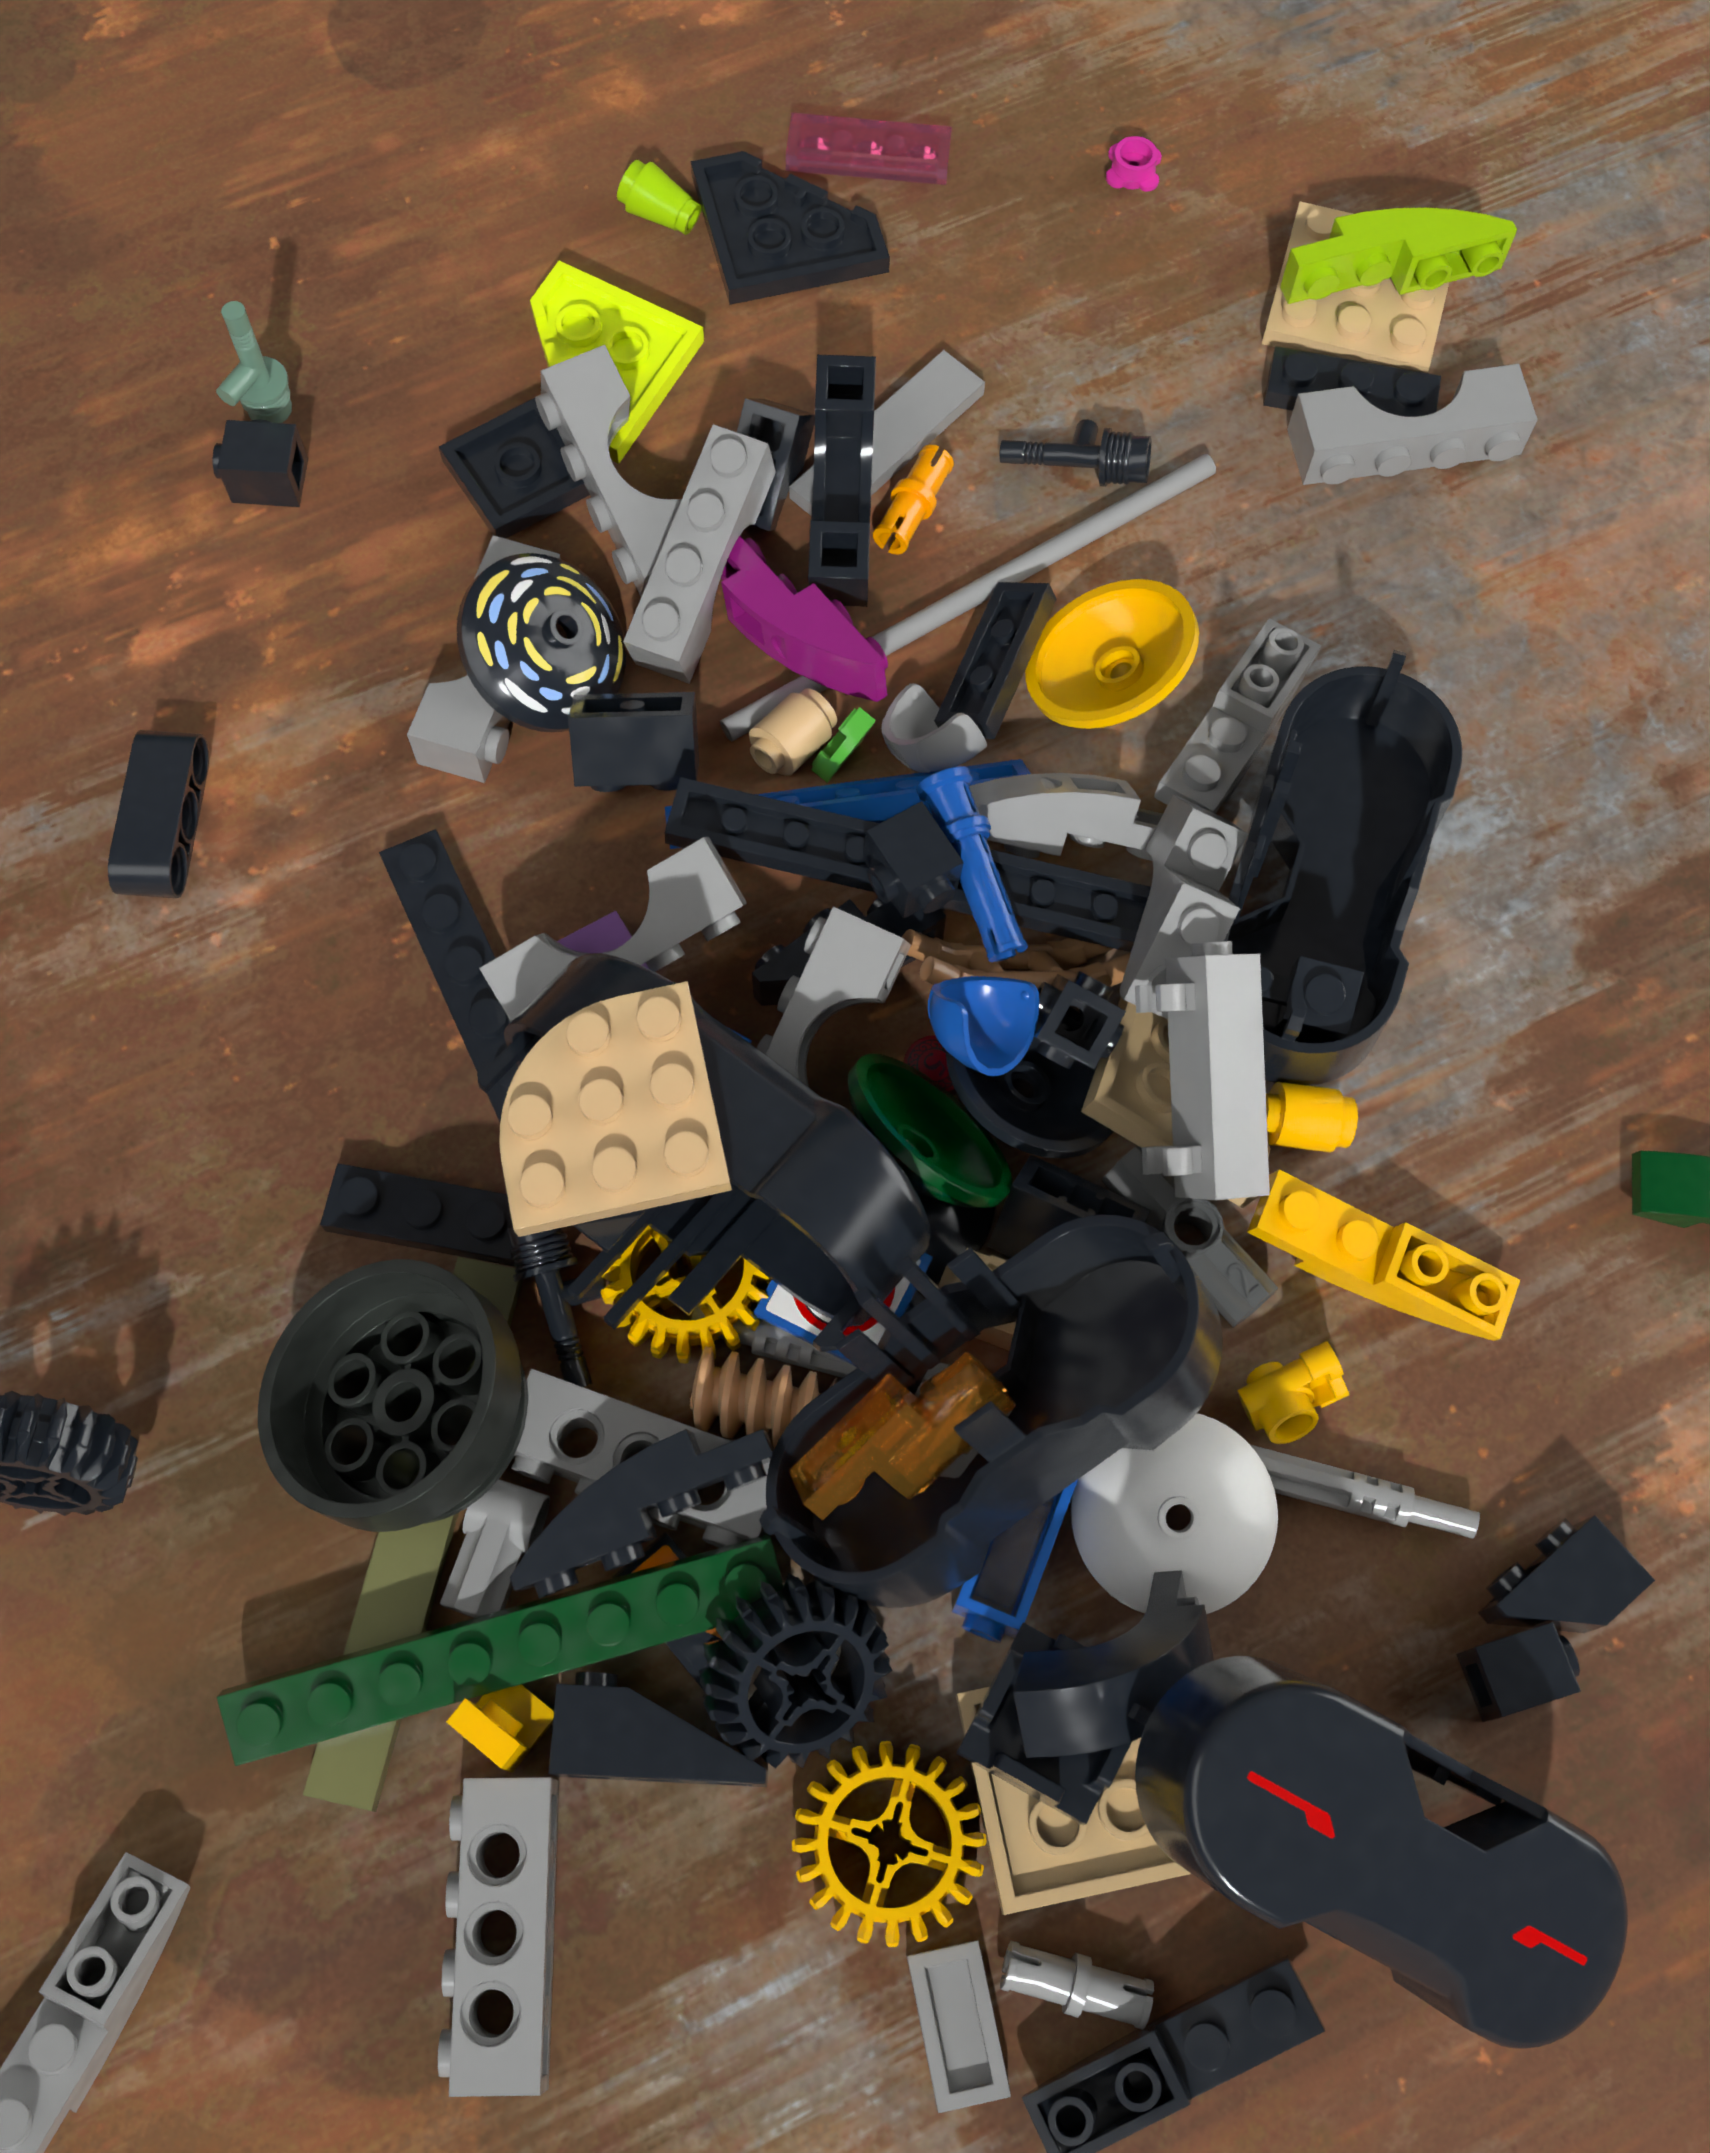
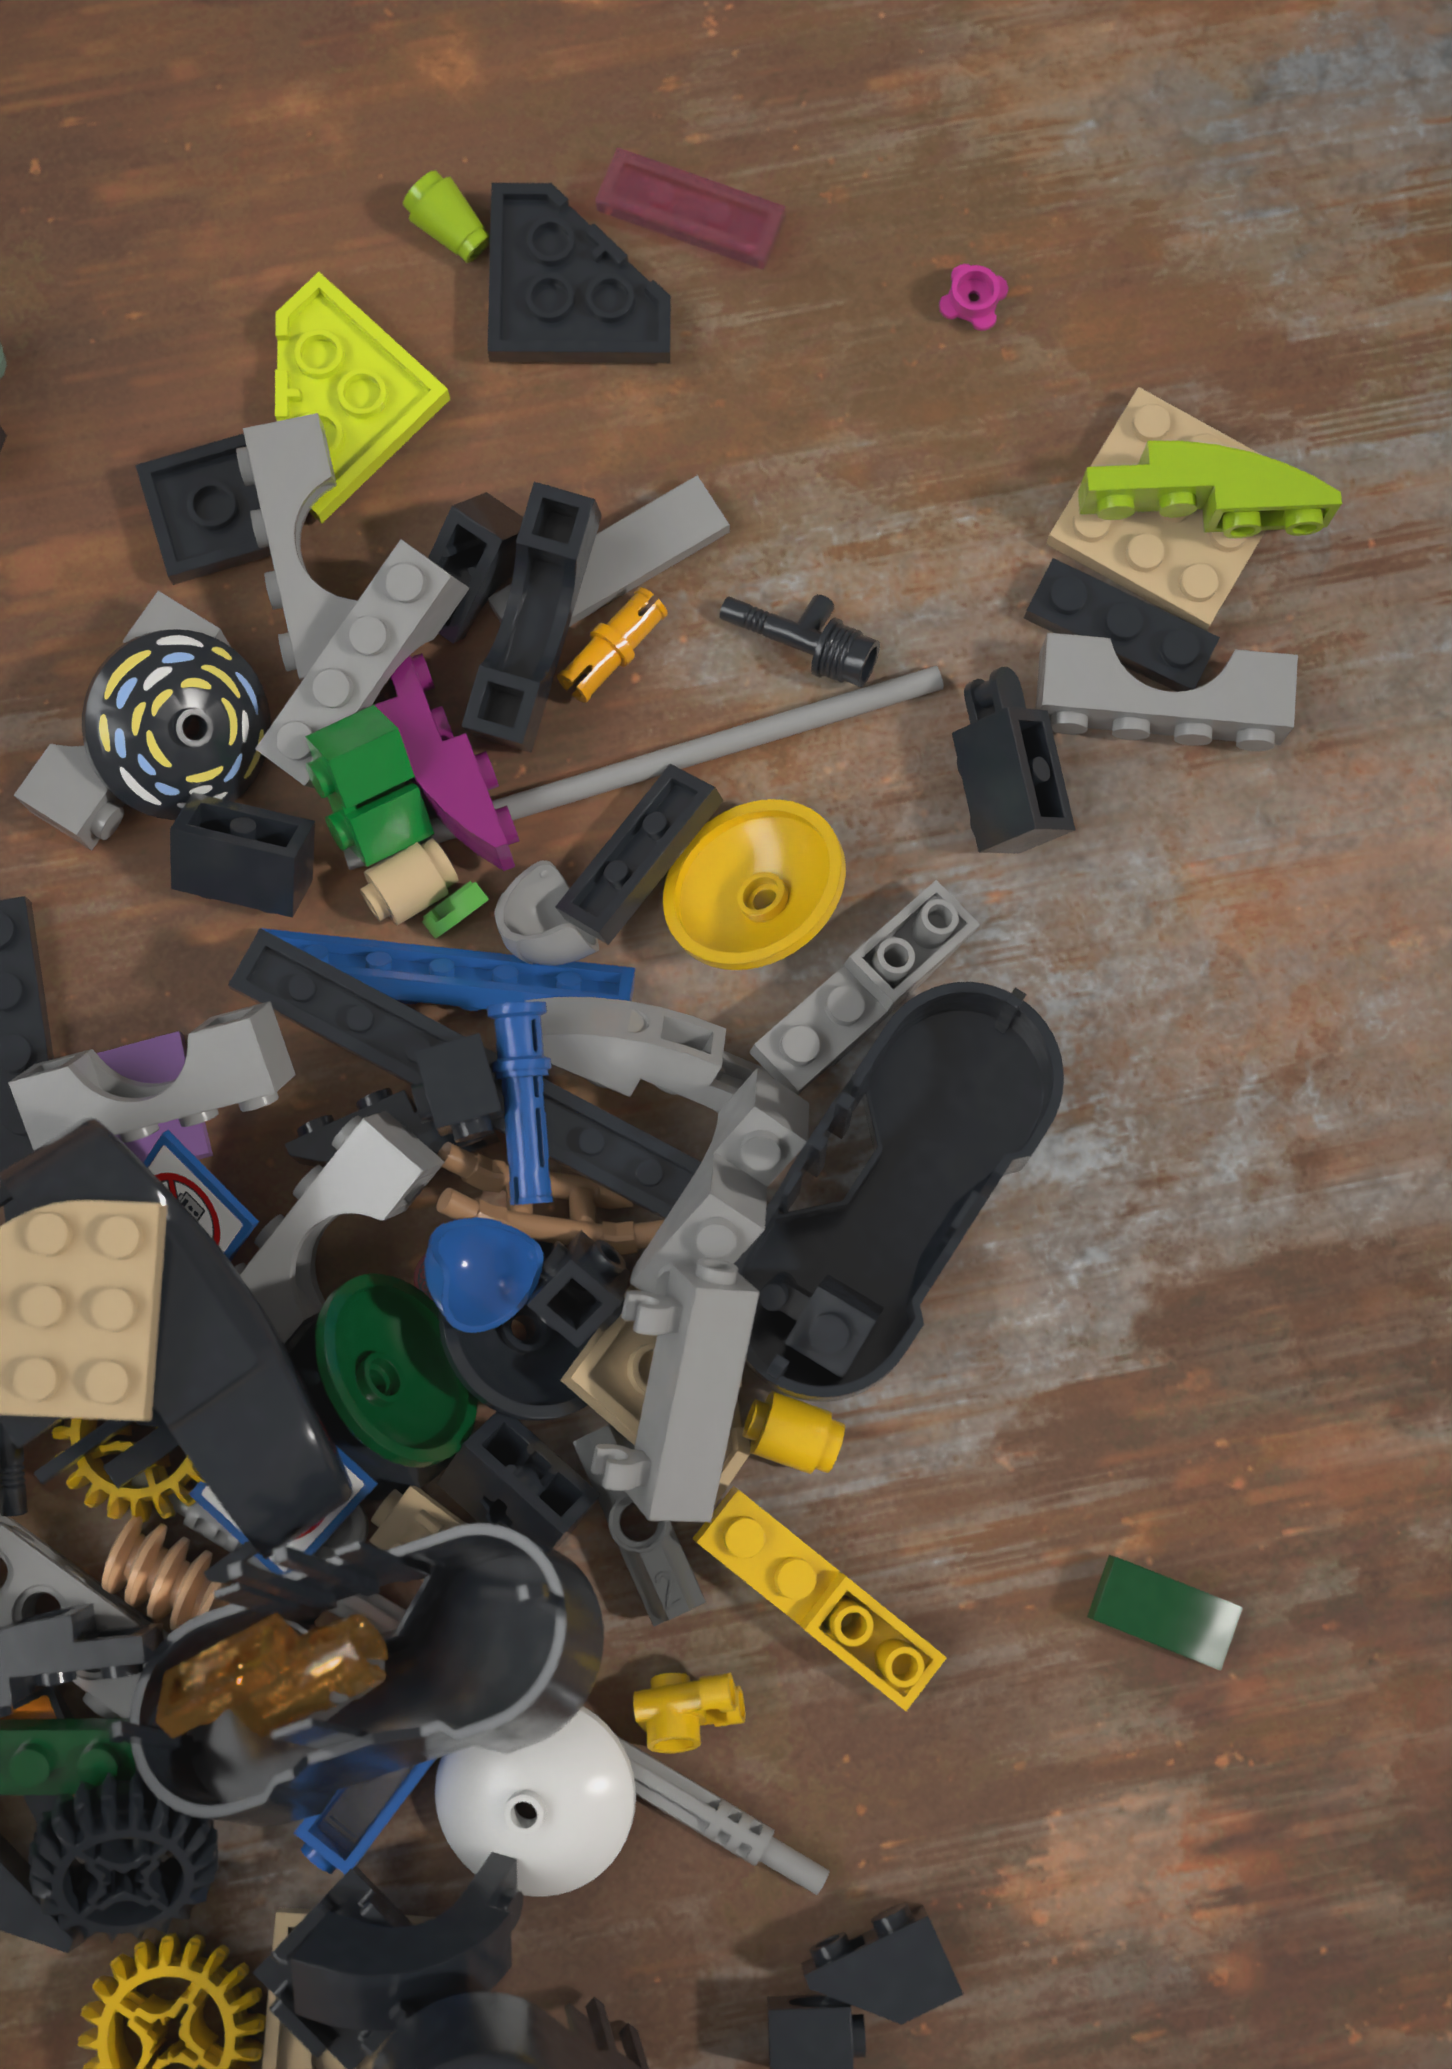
camera: 15 degrees right, 10 degrees up
none -> green piece [305,705,434,867]
none -> black brick [952,666,1076,854]

